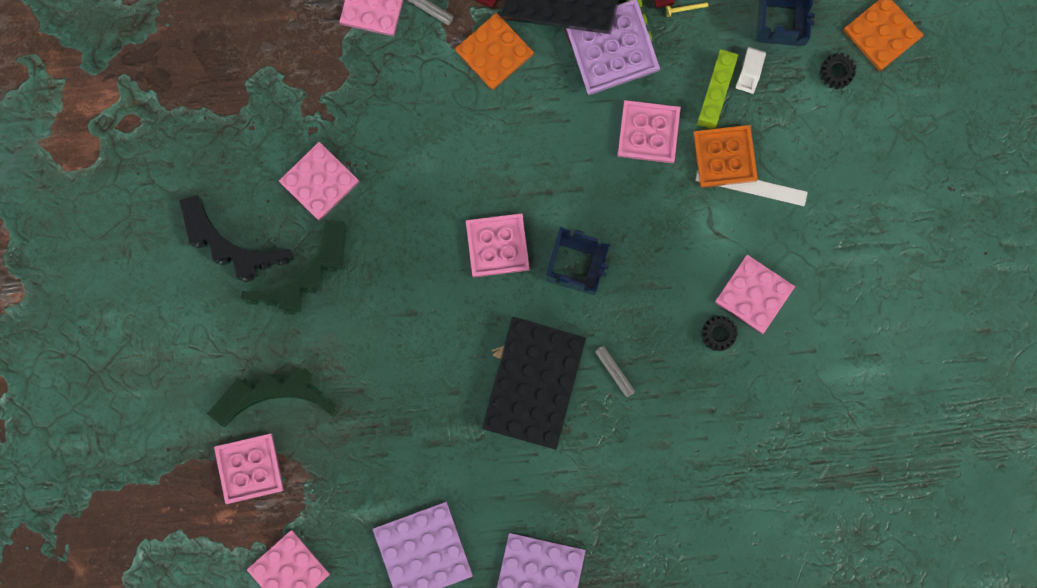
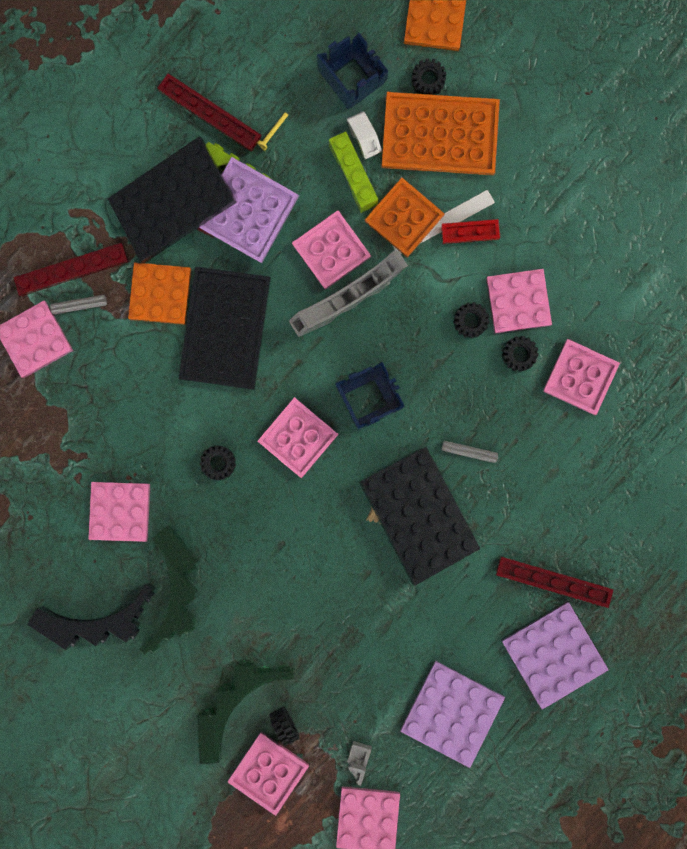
camera: 40 degrees left, 5 degrees up
none -> black plate [179,267,271,390]
none -> black tyre [200,445,236,480]
none -> black tyre [269,706,300,746]
none -> light grey arch [289,250,408,337]
none -> light grey slope [347,741,372,786]
none -> orange plate [382,92,500,175]
none -> red plate [441,219,500,244]
none -> black tyre [453,302,489,338]
none -> dark red plate [495,556,614,608]
none -> bright pink plate [543,339,620,415]

